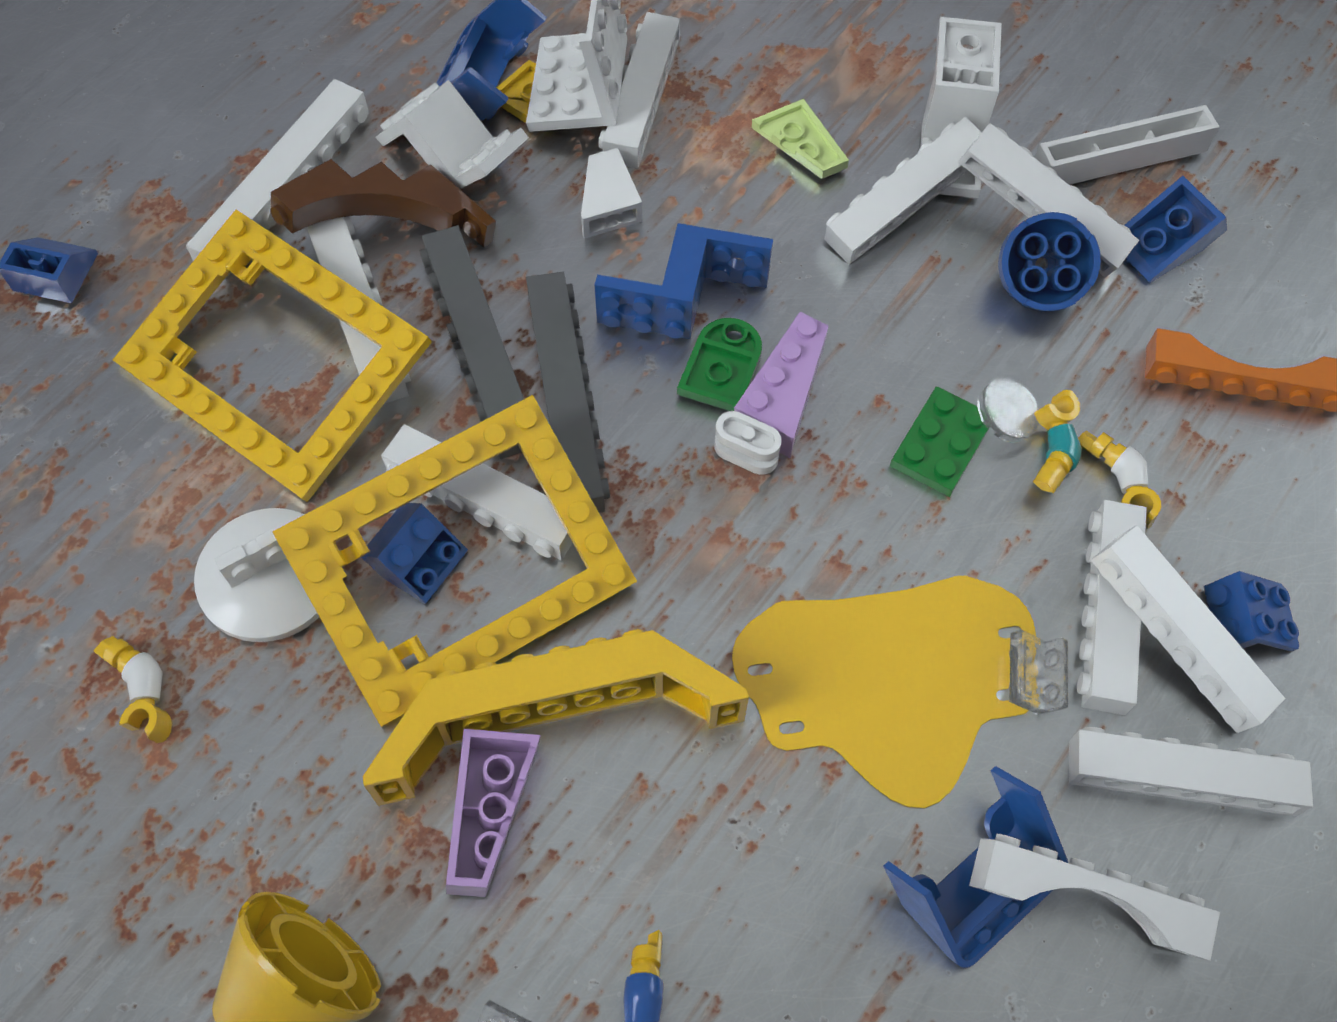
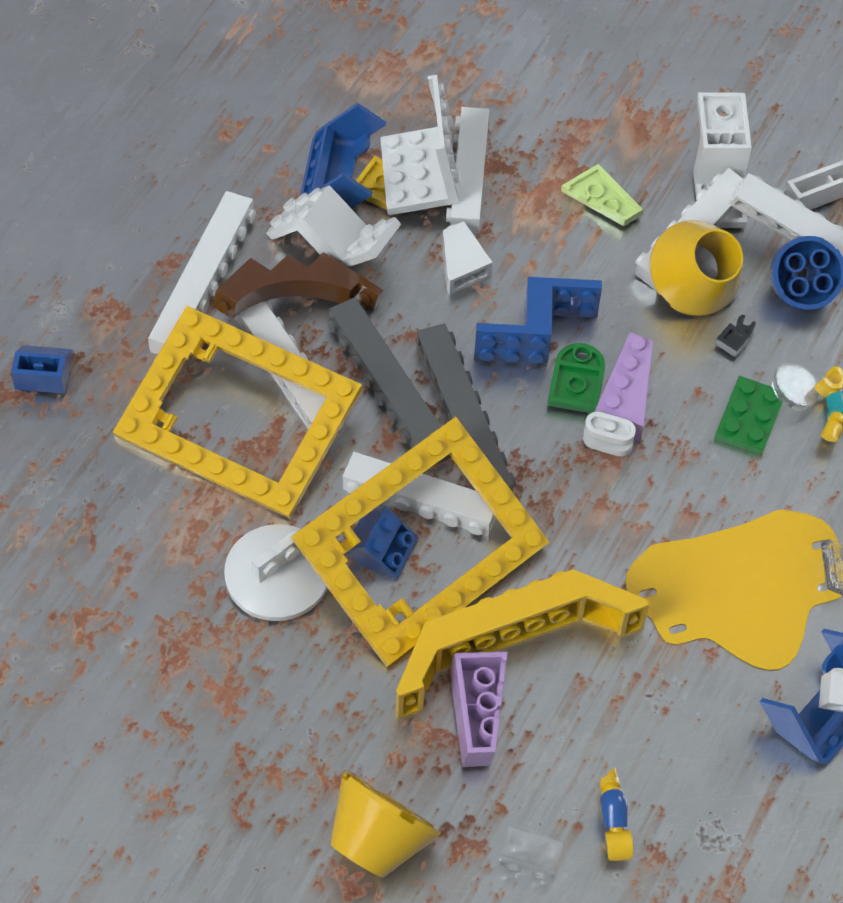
camera: 10 degrees left, 5 degrees down
yellow piece [93,636,172,743] -> none
none -> yellow cone [650,220,743,316]
none -> black plate [715,314,756,357]

